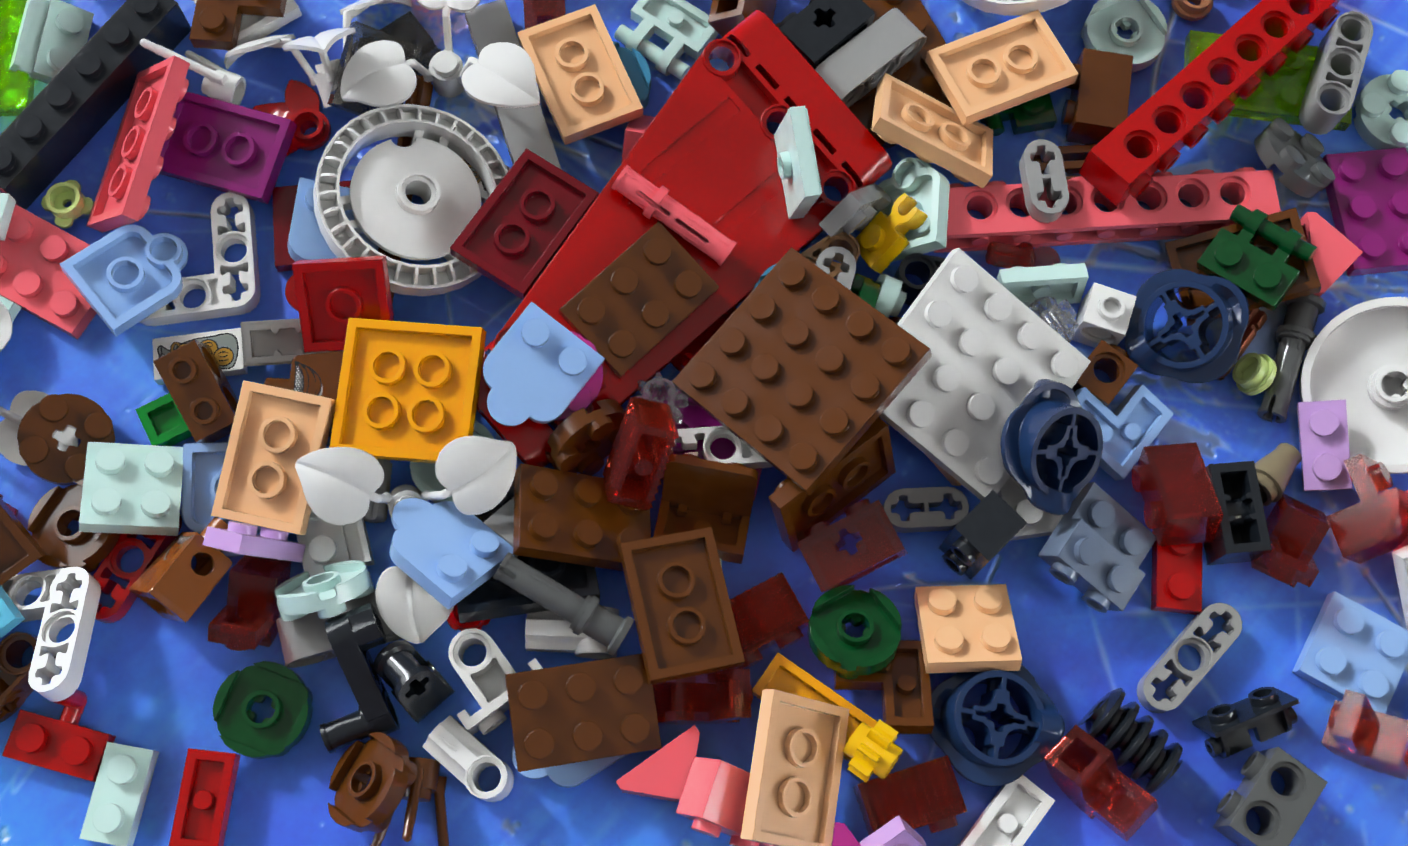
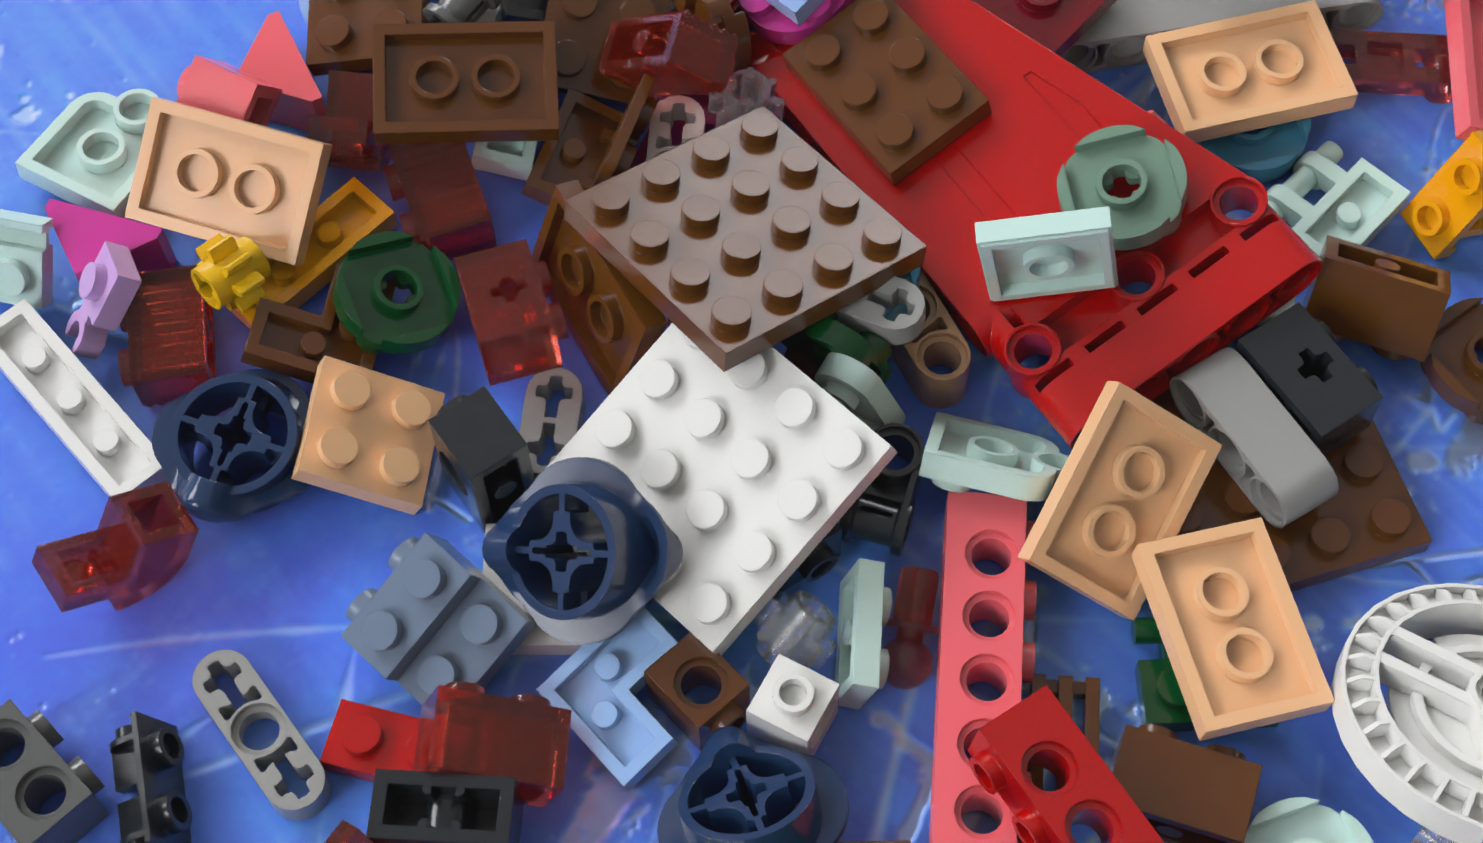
camera: 105 degrees right, 10 degrees down
coral pin [611,164,737,266] -> none
light grey plate [819,184,892,237] -> none
yellow plate [856,193,927,274] -> none
light grey beam [1019,139,1069,223] -> none
black piece [1077,688,1183,796] -> none
none -> sand green plate [1057,125,1188,251]

